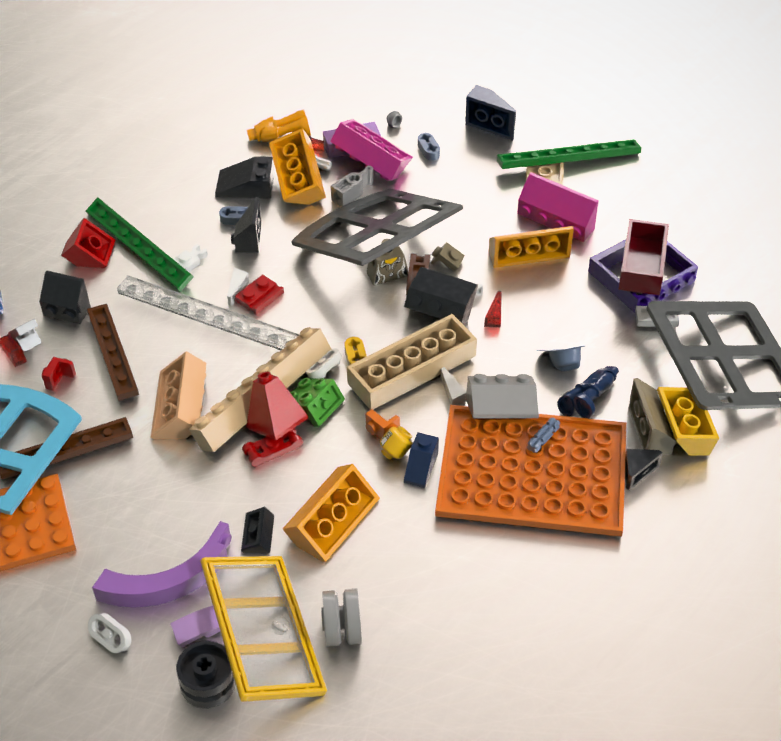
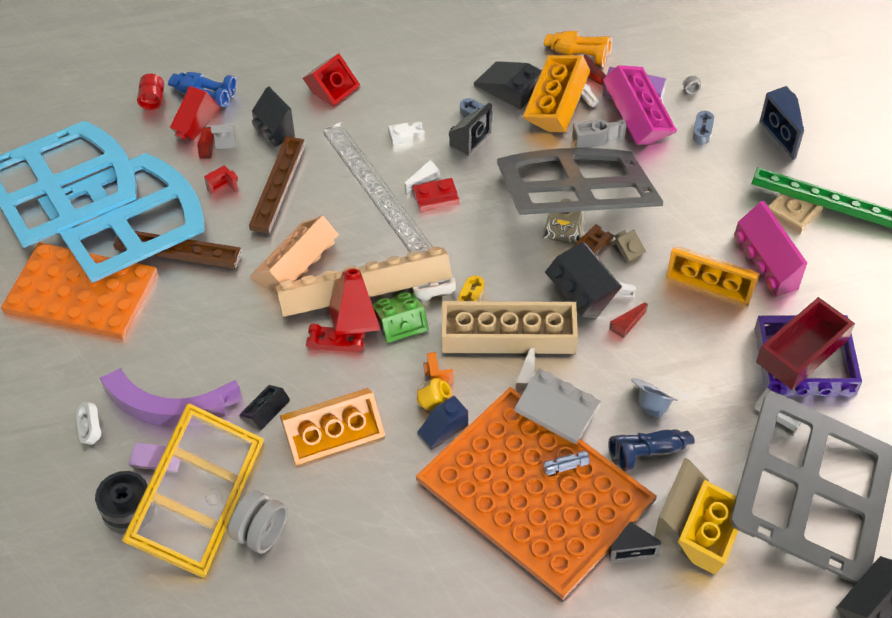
camera: 35 degrees right, 5 degrees up
green tile [85,197,194,292] -> none

